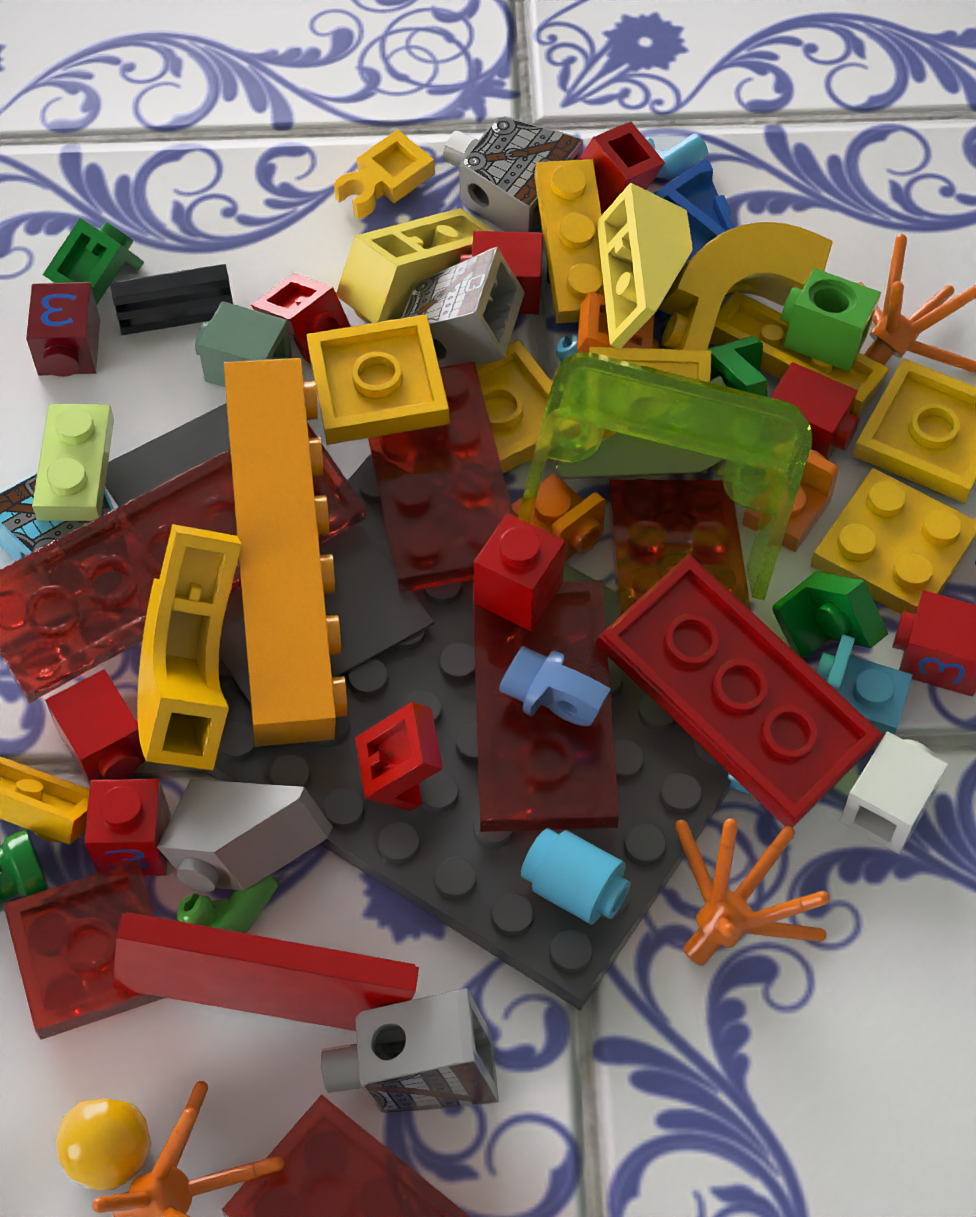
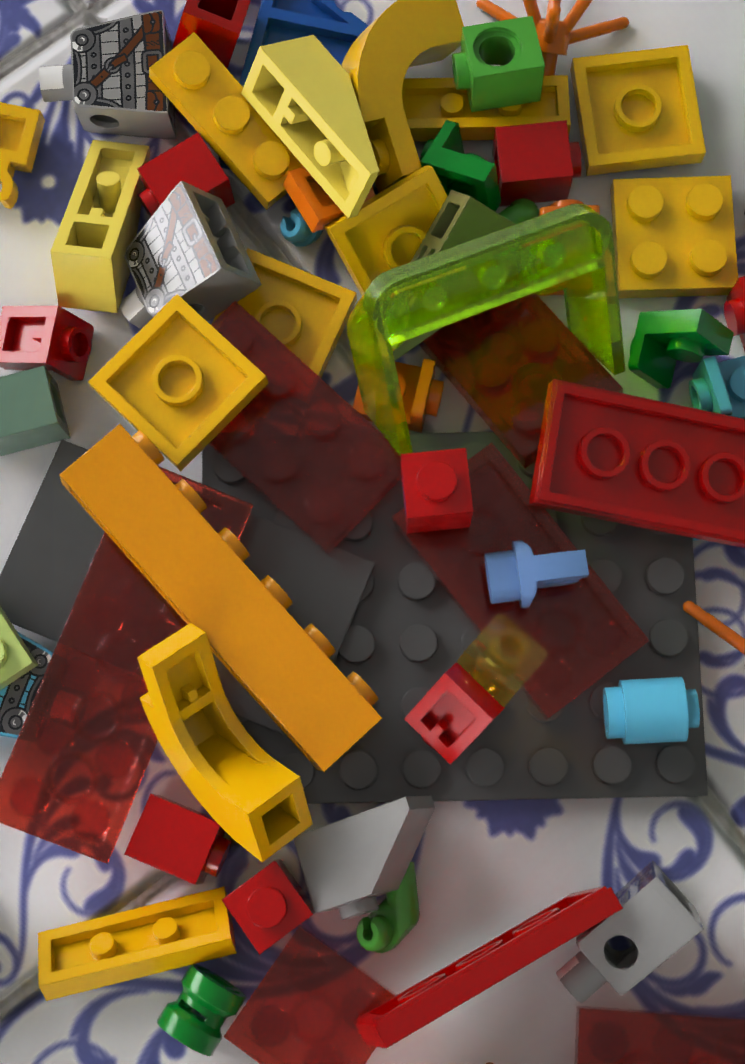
camera: 30 degrees left, 20 degrees up
none -> clear yellow bracket [457,614,548,725]

